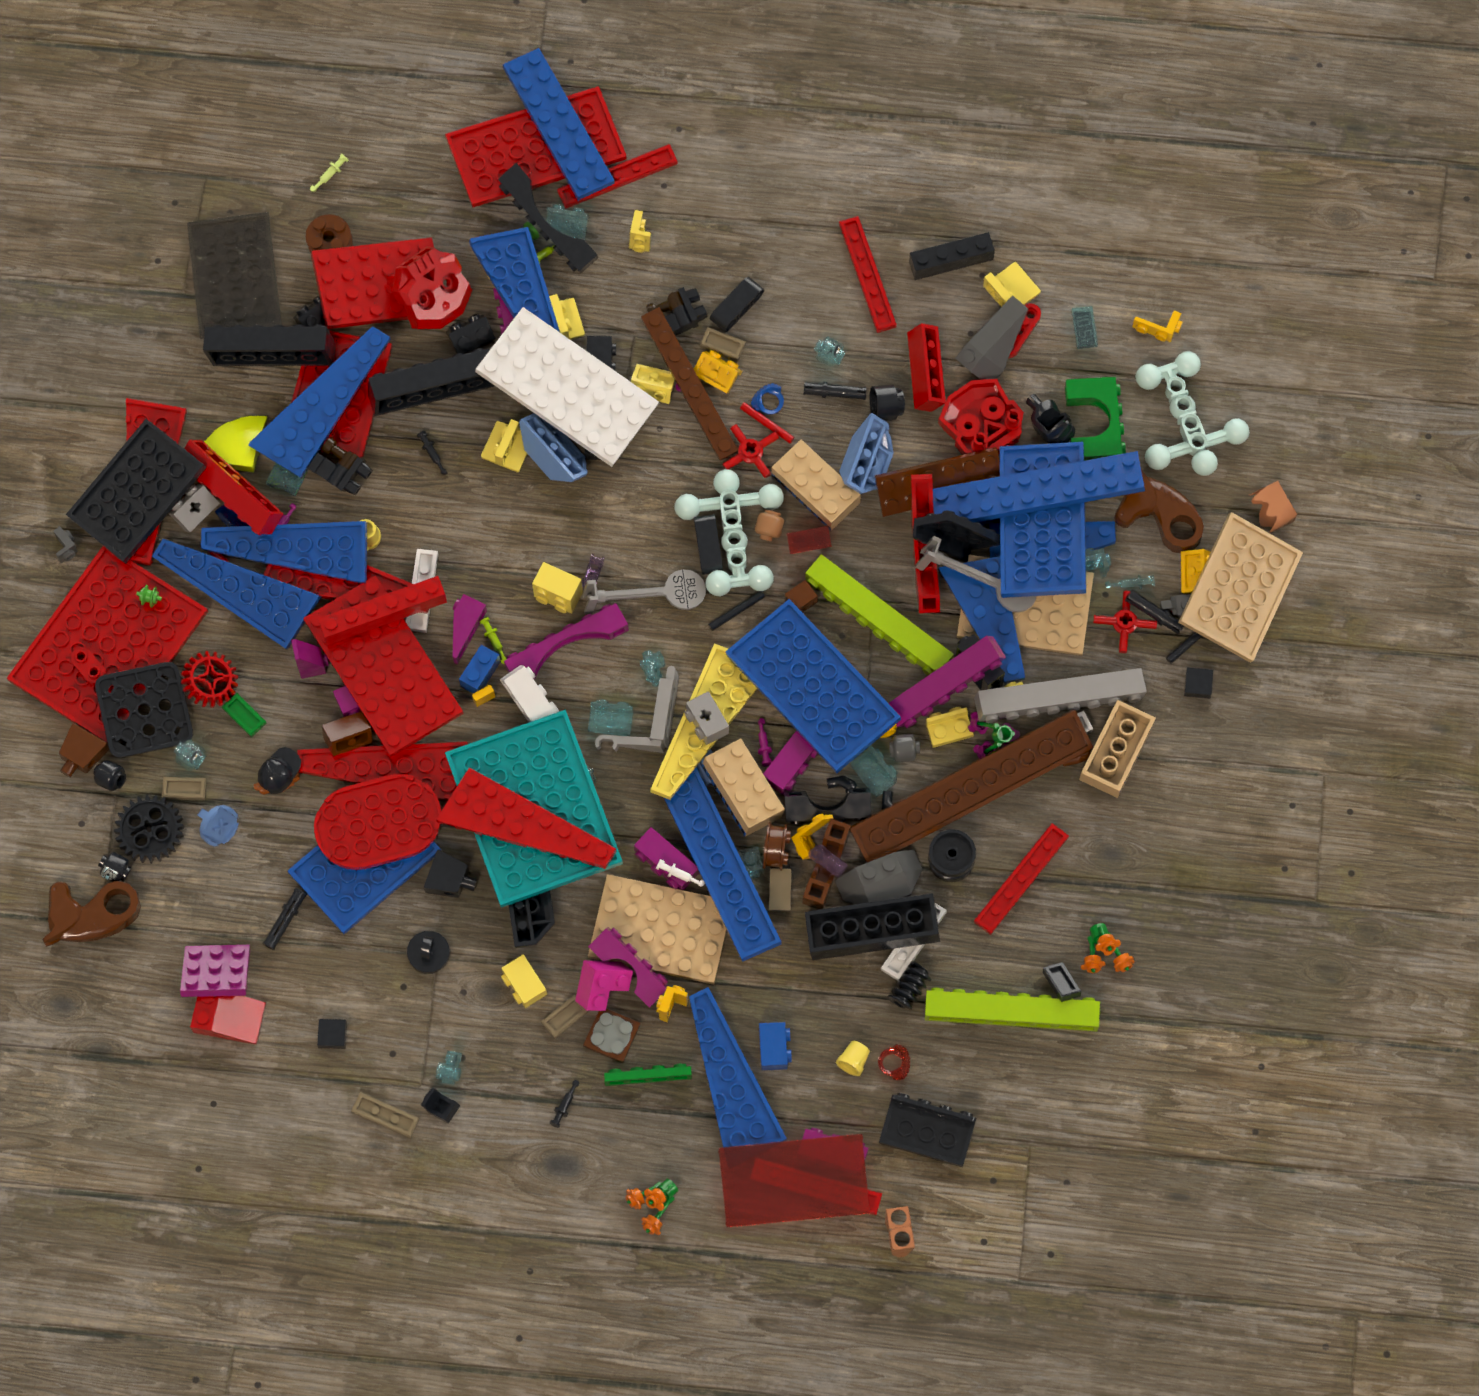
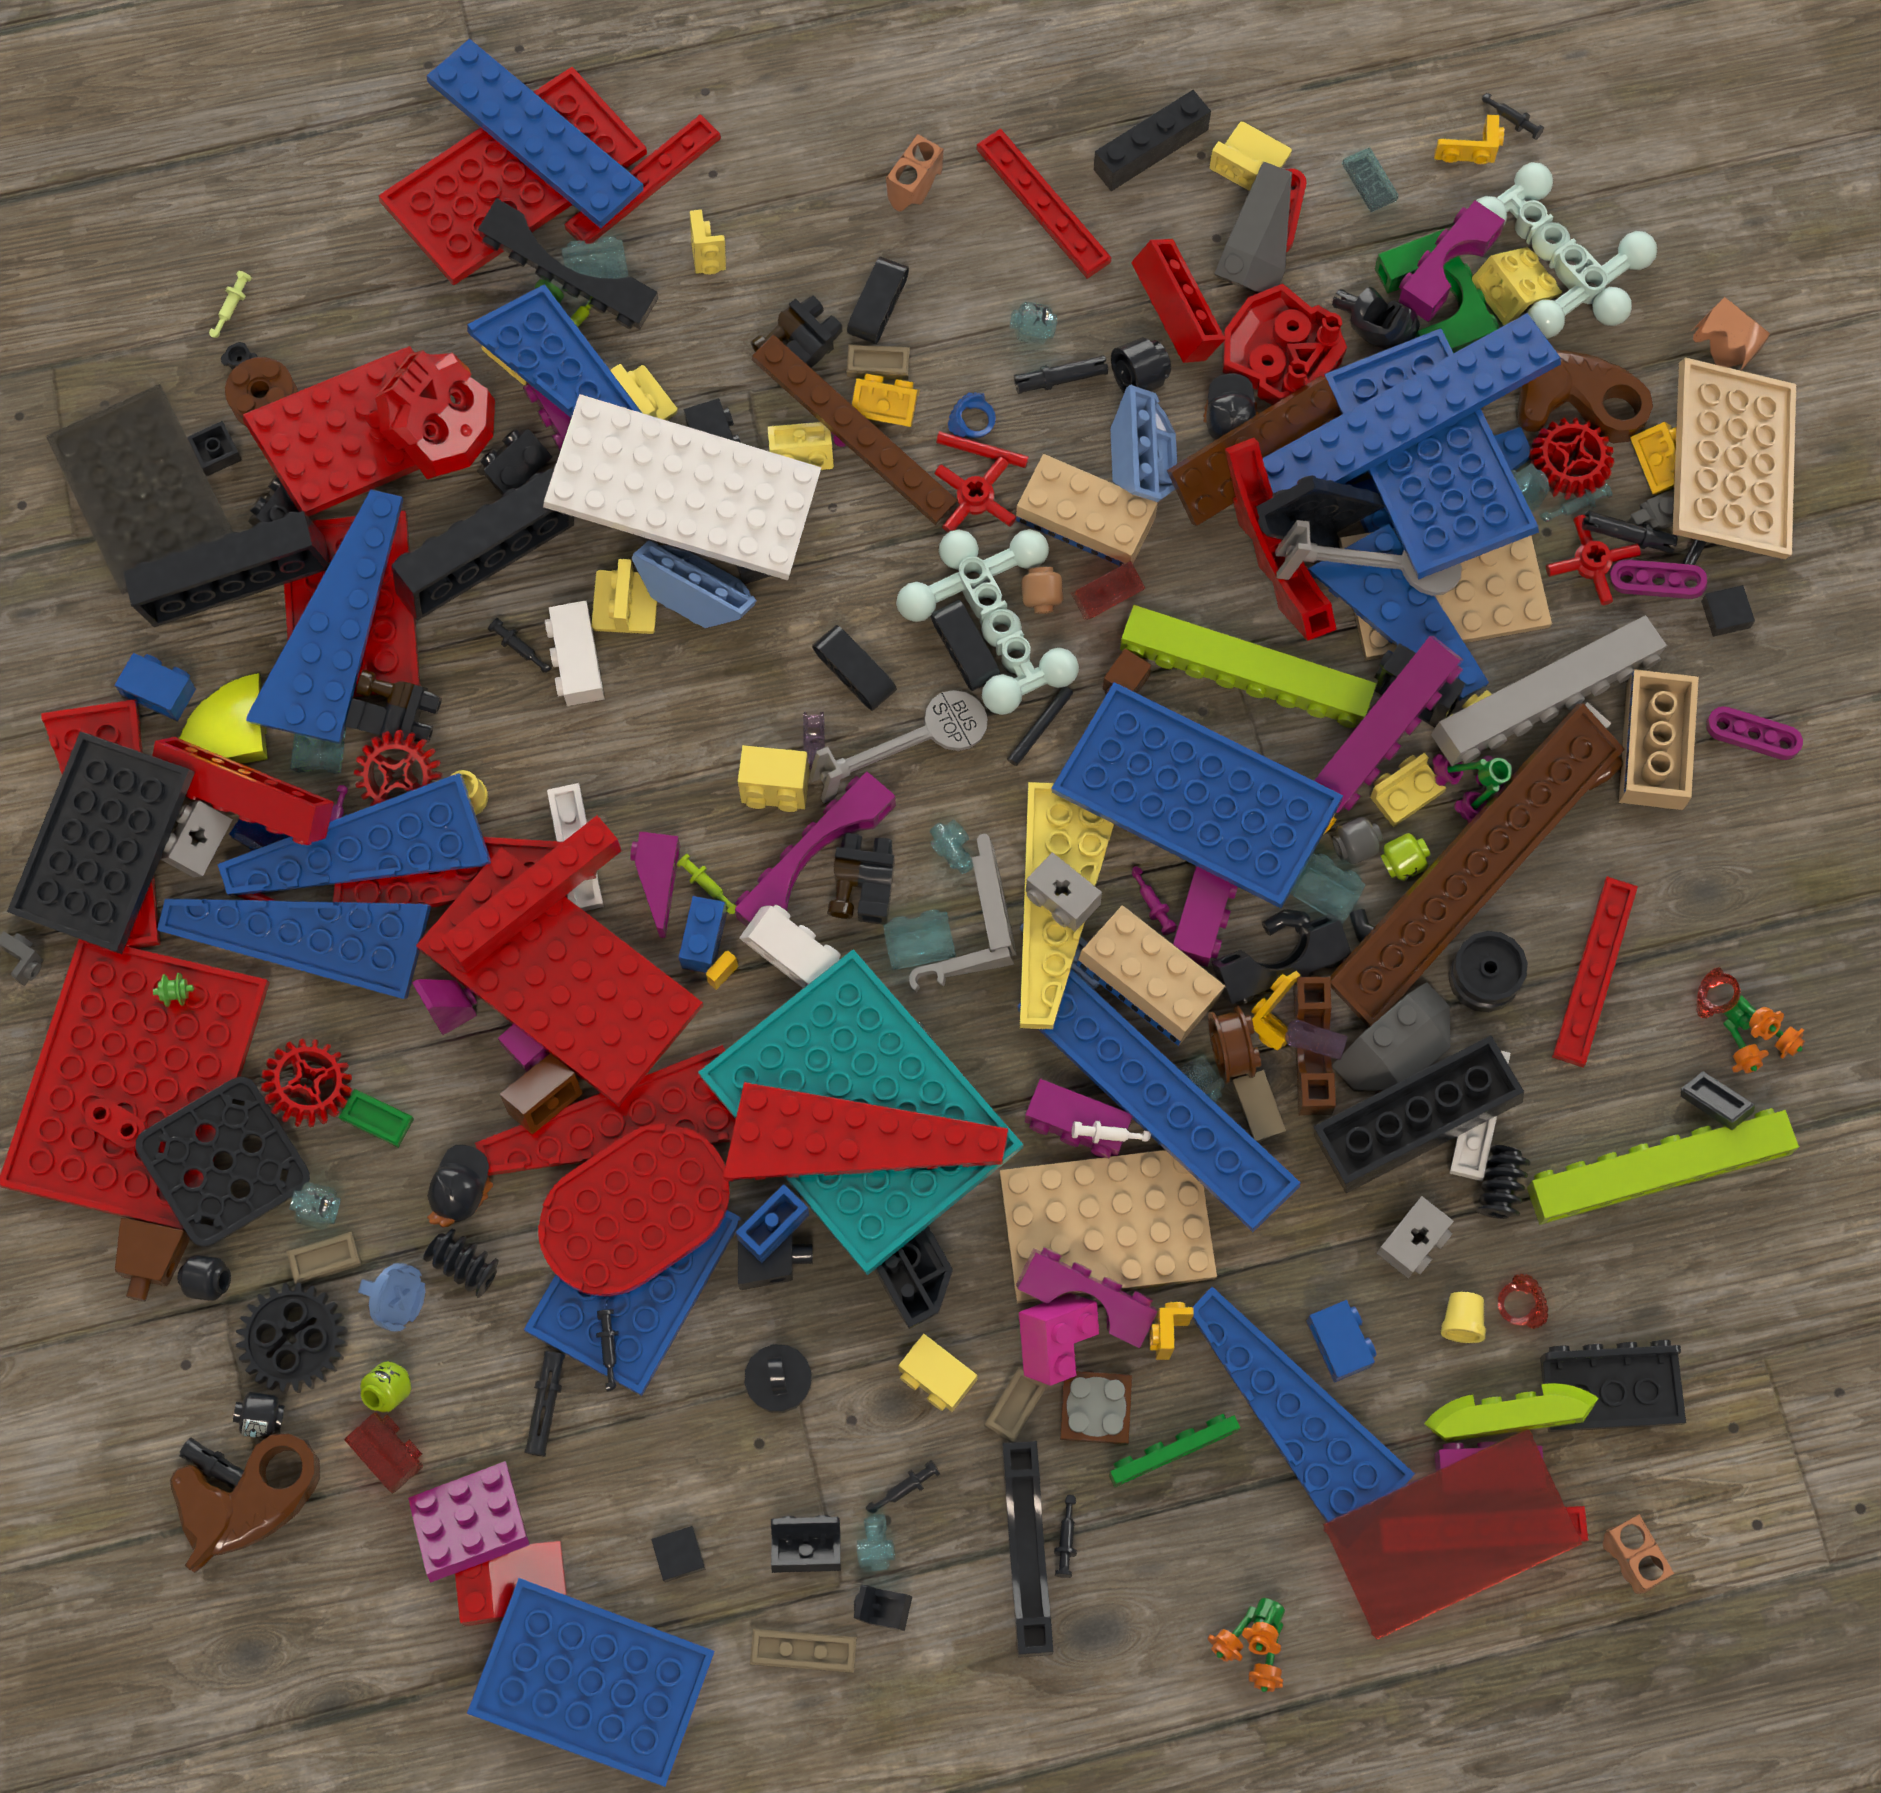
camera: 20 degrees left, 0 degrees up
none -> blue brick [115,653,196,722]
none -> black pin [179,1437,244,1490]
none -> black piece [187,421,242,477]
none -> black plate [221,342,258,370]
none -> clear red brick [344,1412,424,1494]
none -> red gear [354,730,442,806]
none -> lime head [360,1361,411,1413]
none -> black piece [423,1228,499,1298]
none -> blue plate [467,1578,715,1787]
none -> white brick [545,601,605,706]
none -> black piece [596,1309,619,1392]
none -> blue brick [736,1184,809,1263]
none -> black bracket [771,1515,841,1573]
none -> black beam [812,625,897,711]
none -> black hips [827,833,895,925]
none -> black piece [866,1460,940,1514]
none -> nougat piece [886,134,944,212]
none -> black arch [1002,1441,1054,1658]
none -> black hair [1203,374,1259,440]
none -> light grey brick [1377,1196,1454,1279]
none -> lime head [1380,833,1431,881]
none -> magenta arch [1399,200,1505,322]
none -> lime brick [1424,1383,1599,1442]
none -> light yellow bracket [1472,247,1562,326]
none -> black piece [1482,93,1544,140]
none -> red gear [1529,417,1615,501]
none -> magenta plate [1610,560,1707,599]
none -> clear red piece [1696,967,1741,1019]
none -> magenta plate [1706,706,1803,760]

